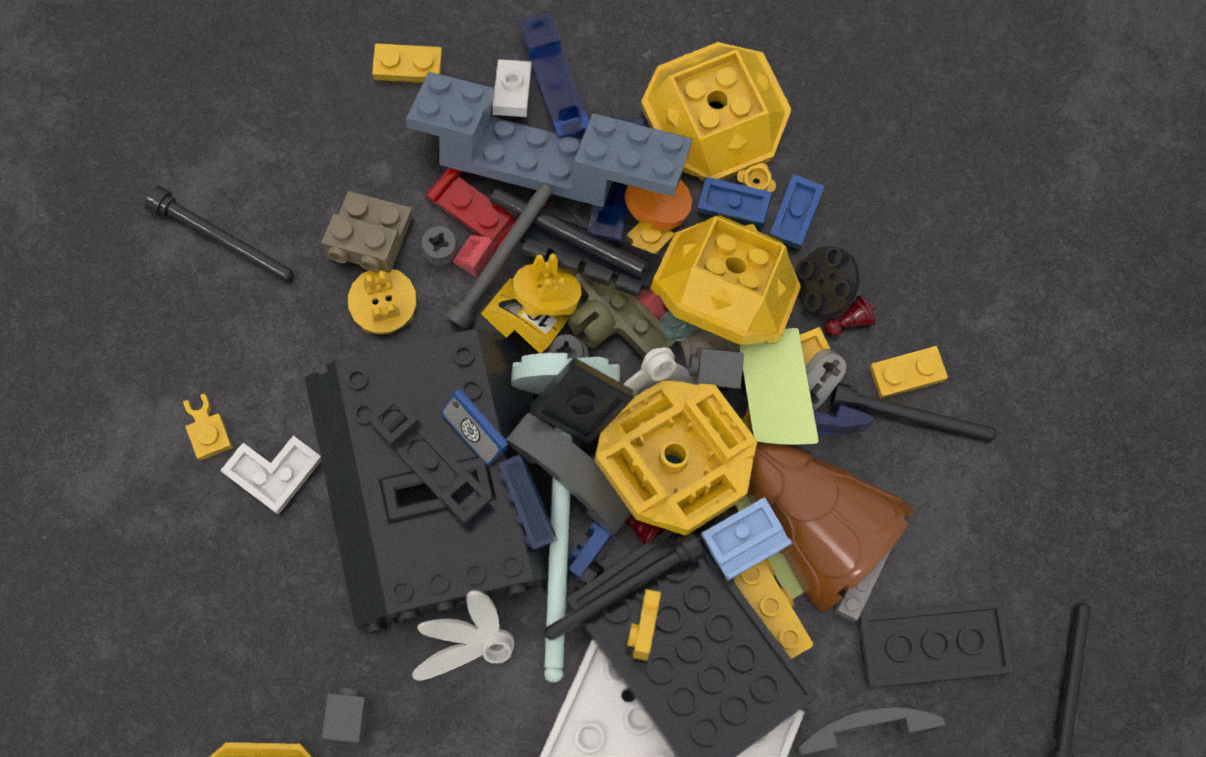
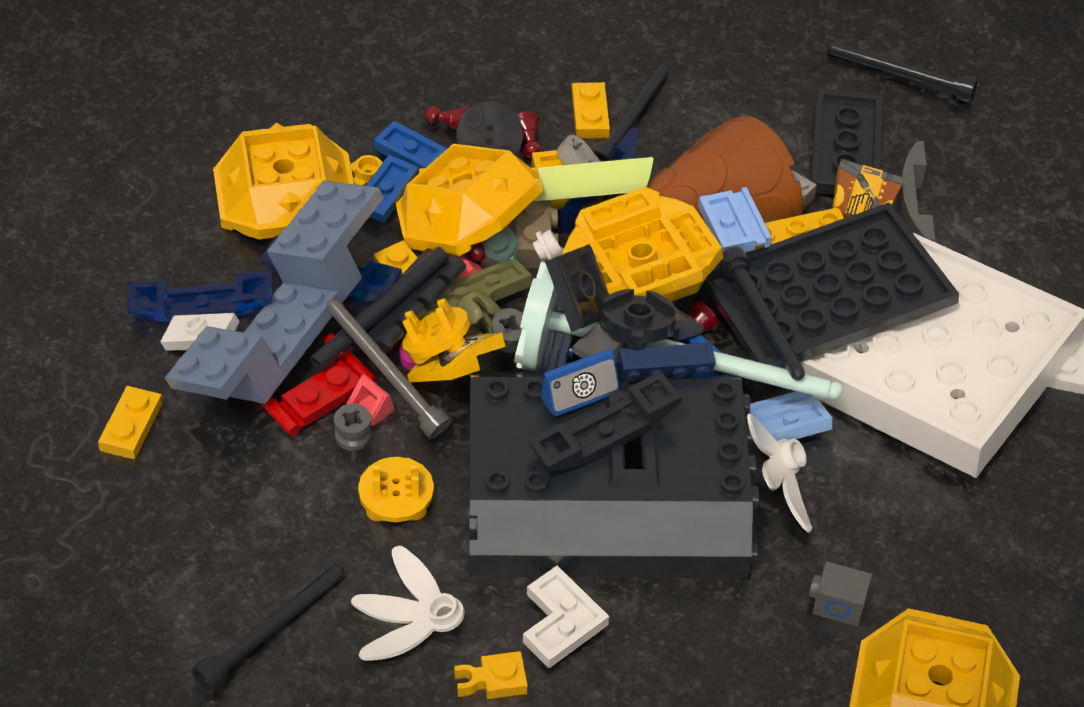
camera: 75 degrees left, 25 degrees down
dark tan plate [321,191,414,272] -> none
orange tile [624,179,692,230] -> none
yellow plate [628,589,661,661] -> none
dark grey brick [688,347,744,389] -> none
none -> white plant [351,546,465,661]
none -> dark red piece [424,104,472,131]
none -> black plate [600,289,676,349]
none -> light blue plate [745,391,832,441]
none -> torso [833,159,905,218]

